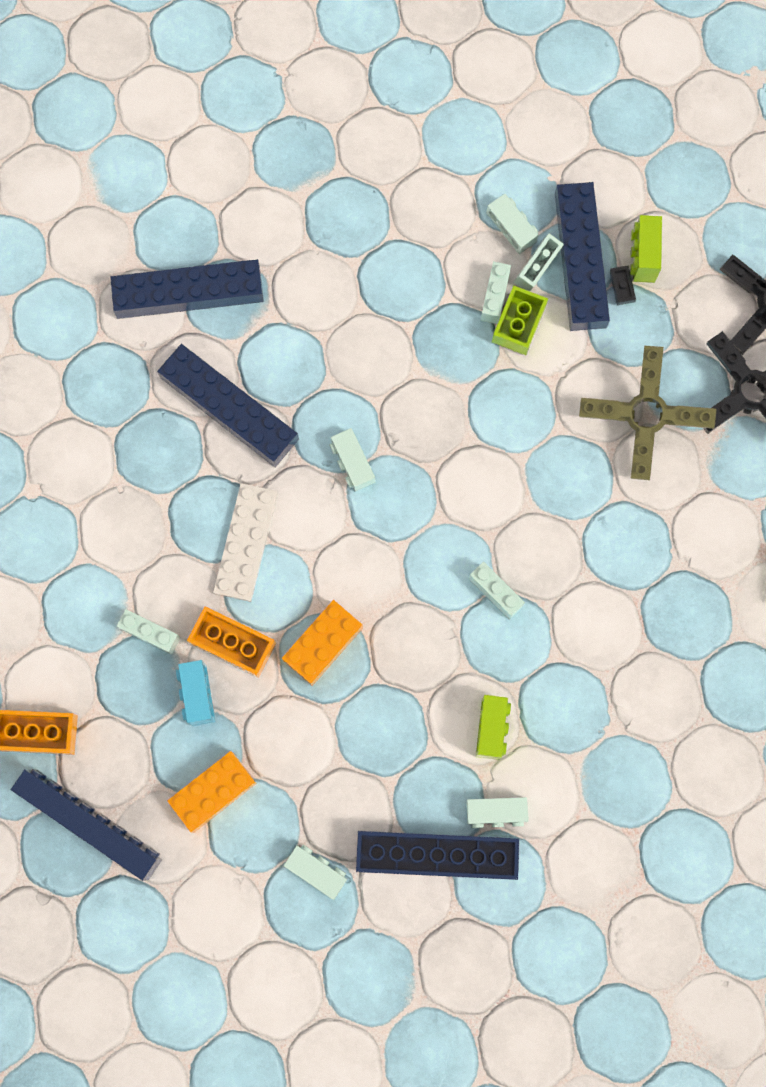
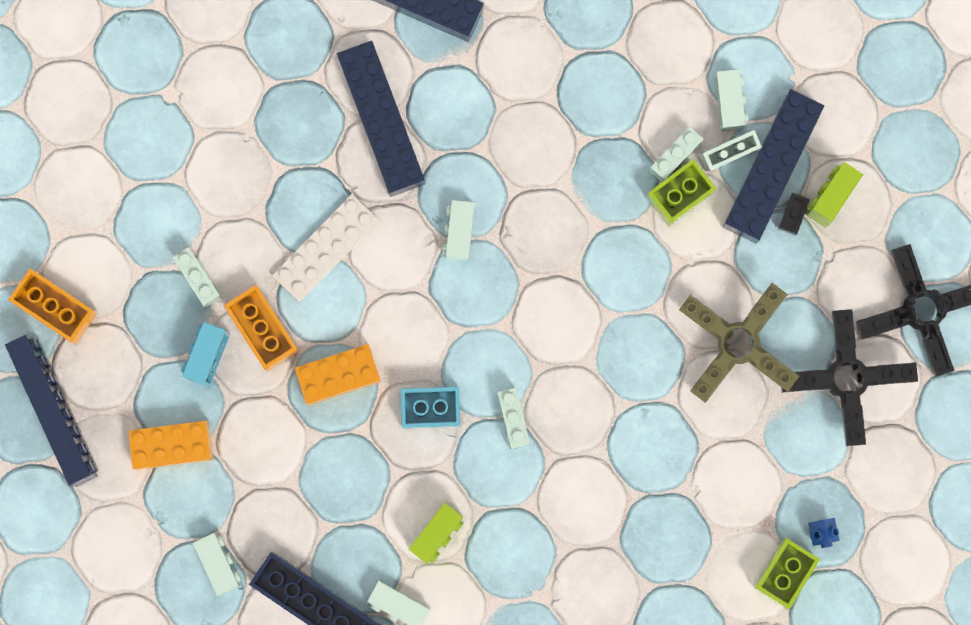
camera: 30 degrees right, 5 degrees up
none -> medium azure brick [401,387,461,429]

